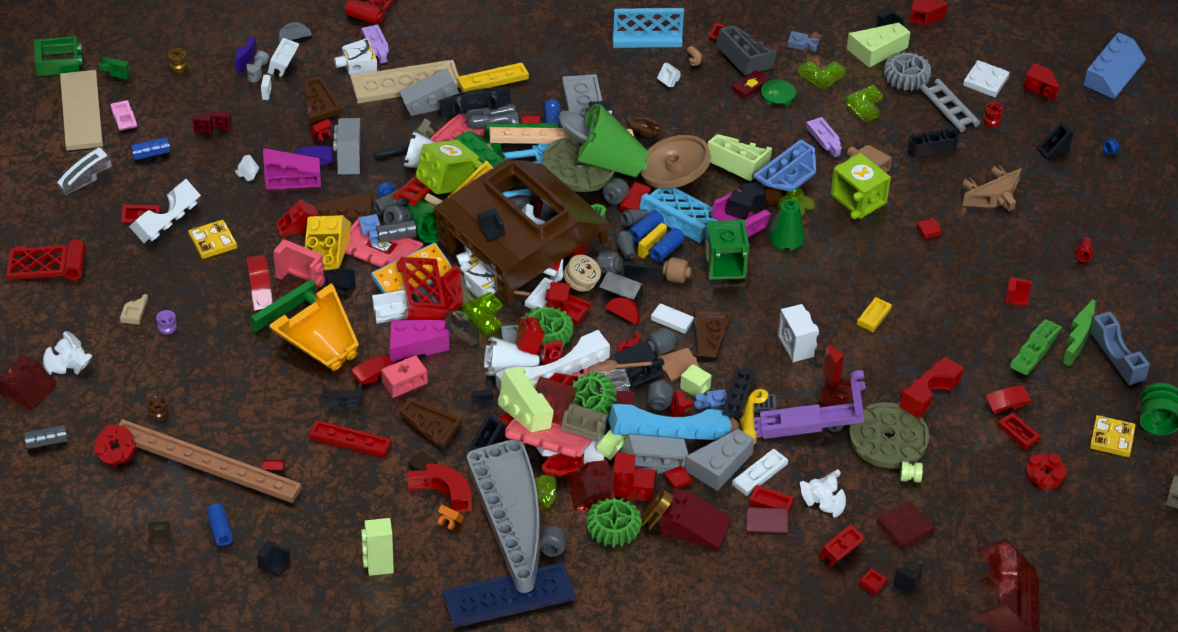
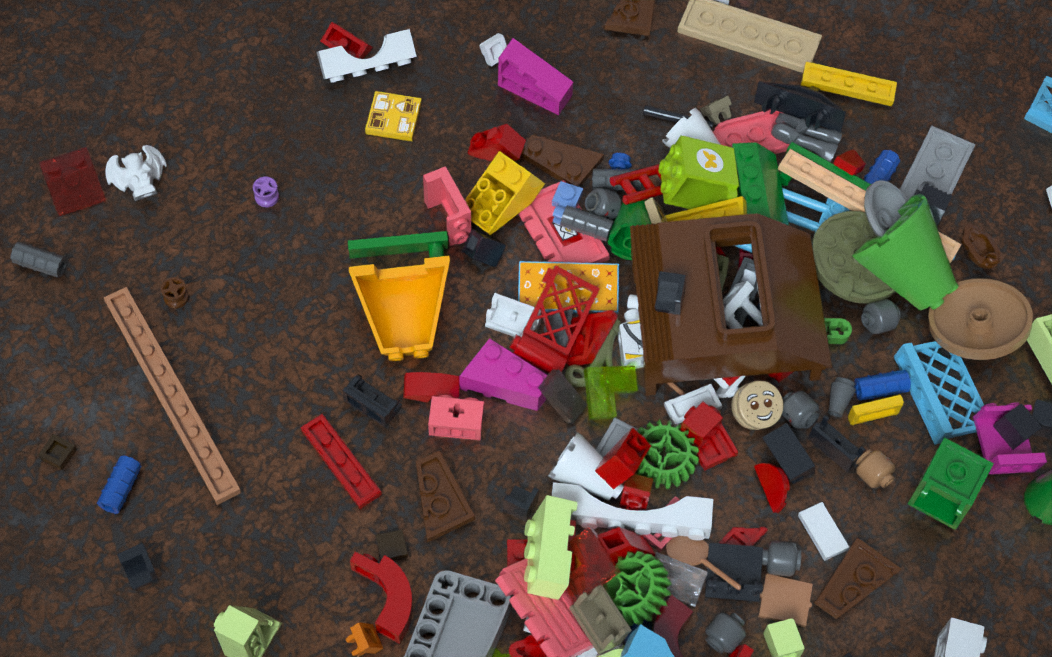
camera: 35 degrees right, 15 degrees up
red piece [6,240,86,280] -> none
red plate [94,425,136,466] -> none
tan tile [120,294,148,325] -> none
red arch [245,254,273,311] -> none
red tile [262,459,285,470] -> none
dark purple slope [295,146,334,166] -> none
red tile [309,119,332,143] -> none
light grey wedge [333,118,361,174] -> none
light grey wedge [399,68,459,116] -> none
black slope [469,412,505,450] -> none
red tile [620,182,651,211] -> none
dark grey cone [620,209,649,228] -> none
blue axle [649,228,685,262] -> none

